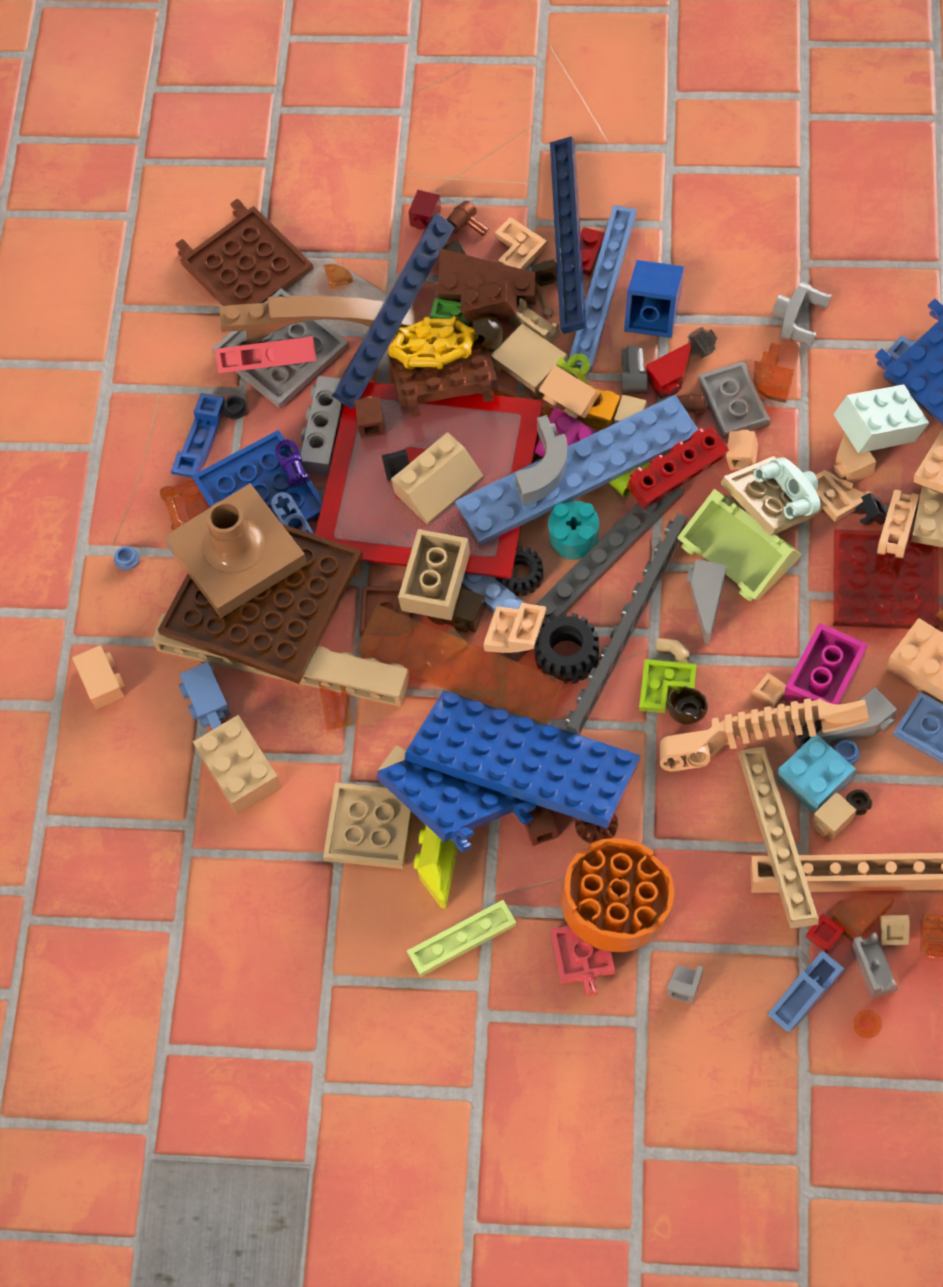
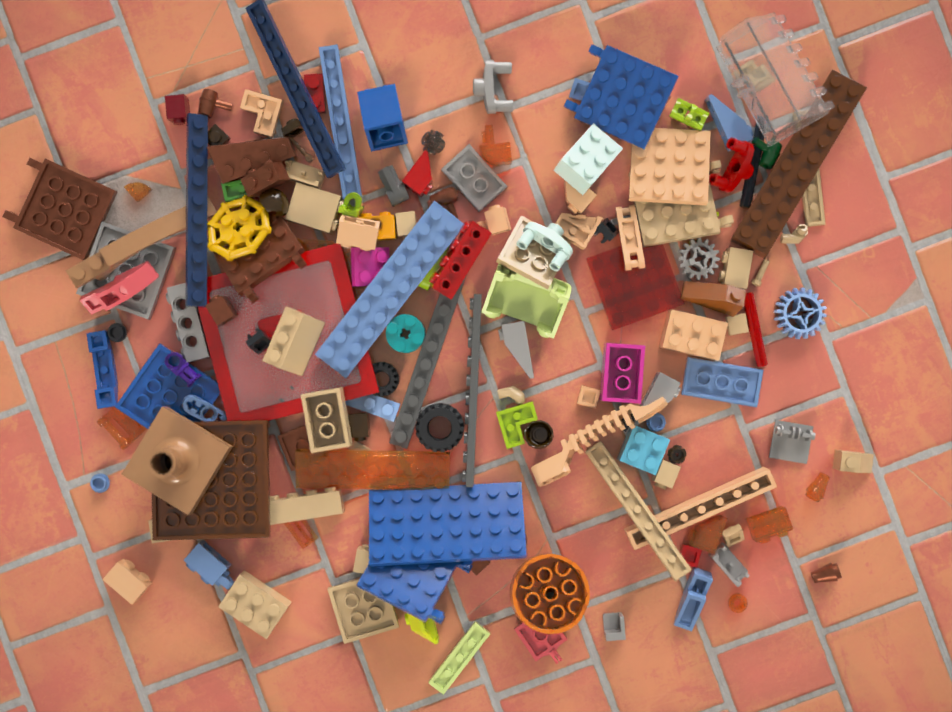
camera: 30 degrees left, 25 degrees up
light nougat slope [483,603,546,653] -> none
light grey arch [515,415,567,505] -> none

